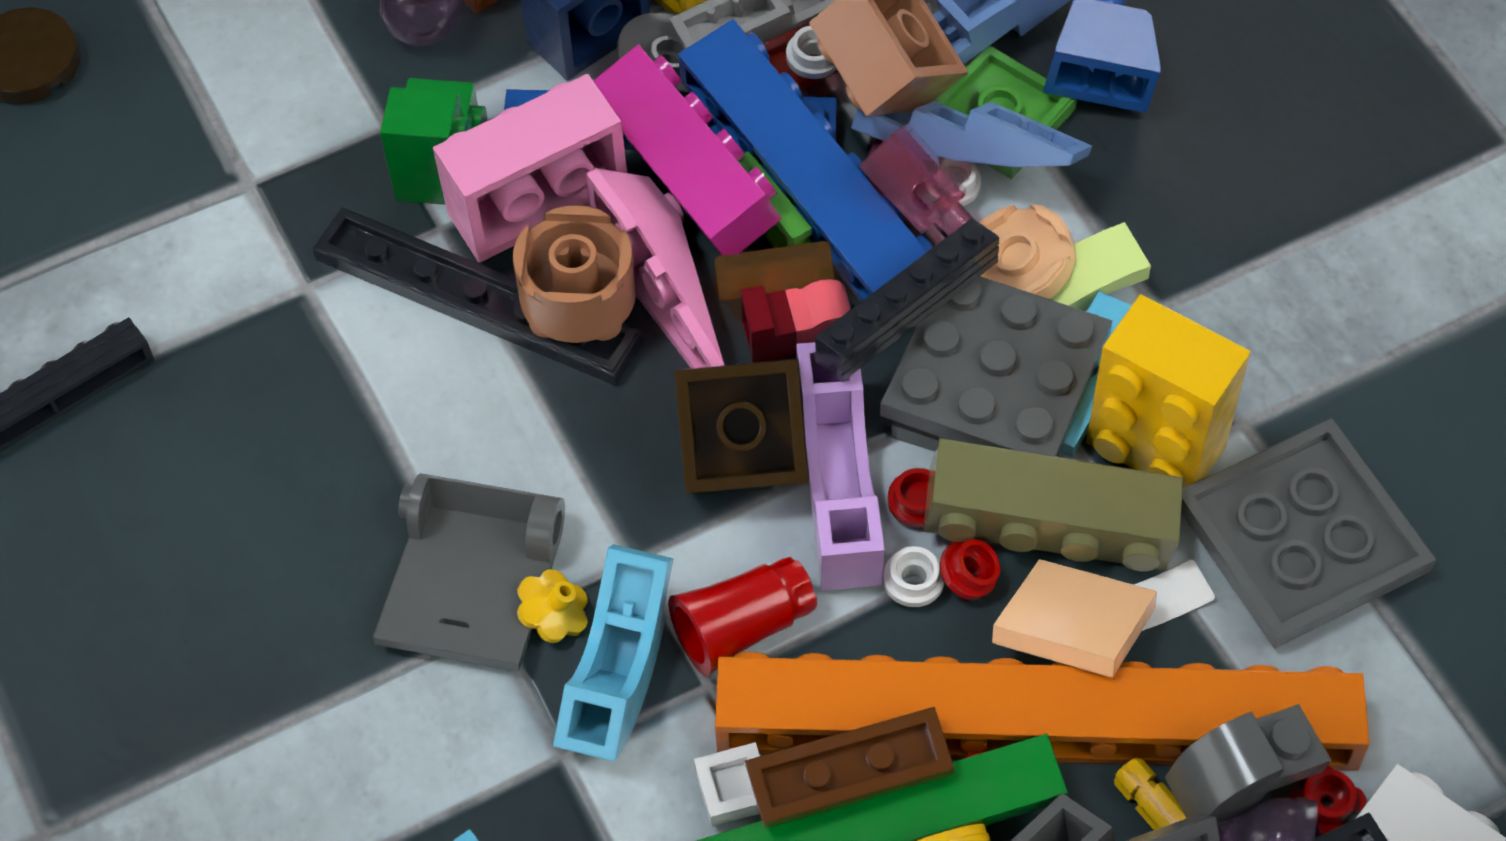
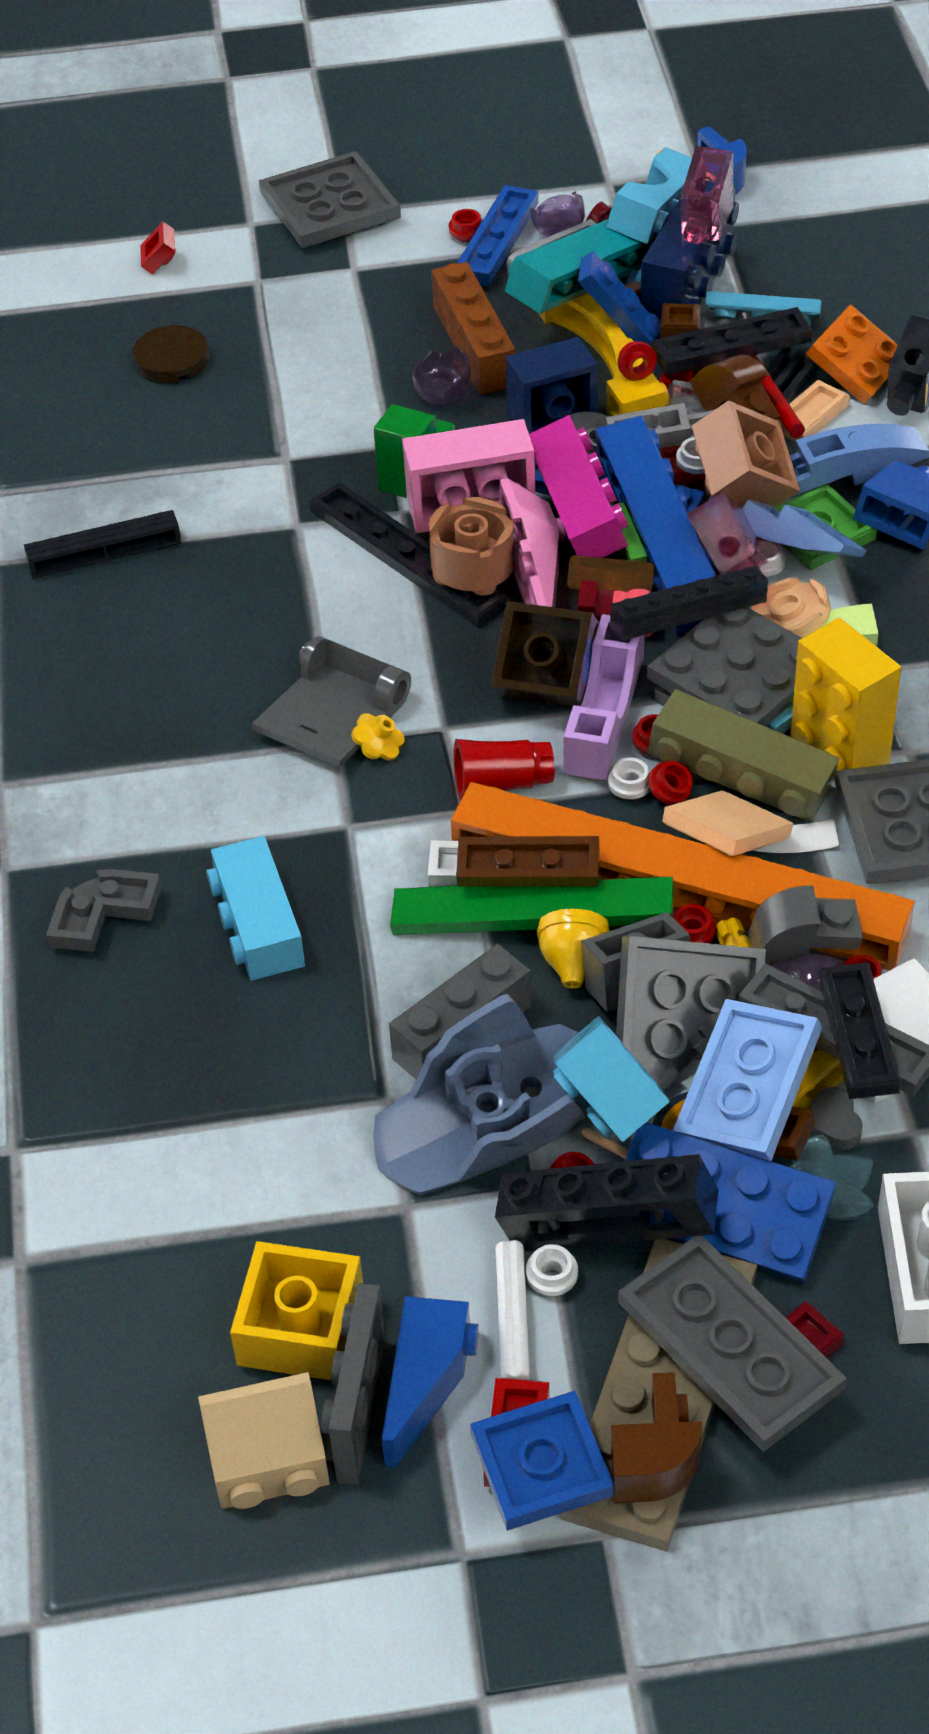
camera: 20 degrees right, 10 degrees down
medium azure arch [553,544,674,762] -> none
none -> red plate [673,904,716,943]

